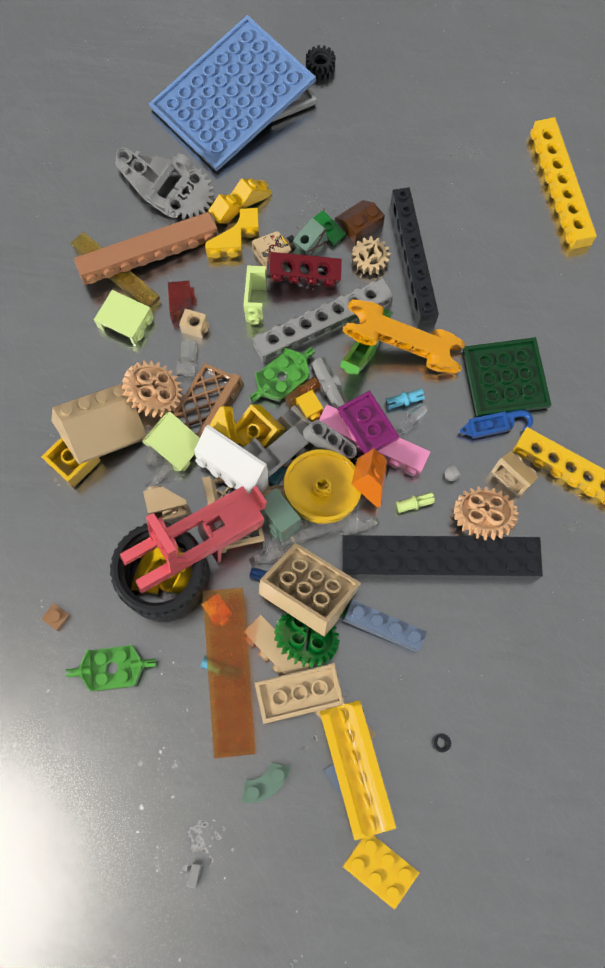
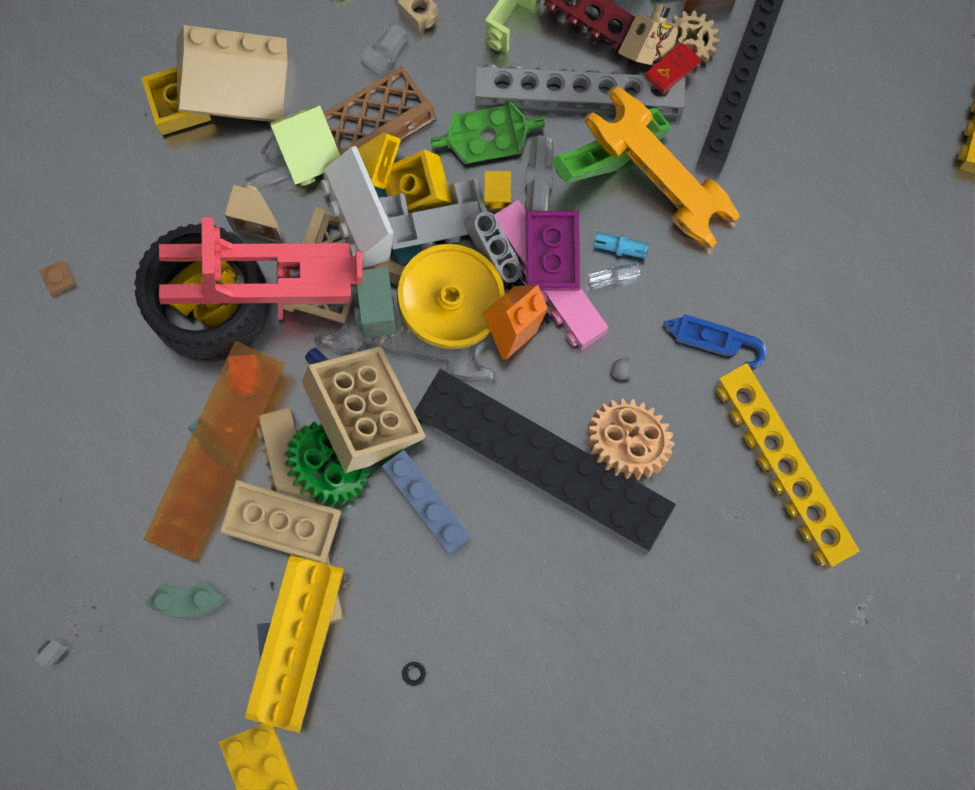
camera: 30 degrees right, 5 degrees up
bright green plate [66,644,156,691] -> none
light nougat gear [122,360,183,418] -> none
clear orange axle [285,377,320,405] -> none
yellowish green axle [396,492,435,514] -> none
dark green plate [463,337,552,417] -> none
tan slope [491,451,539,497] -> none
none -> tan torso [618,3,678,66]
none -> red tile [645,42,701,94]

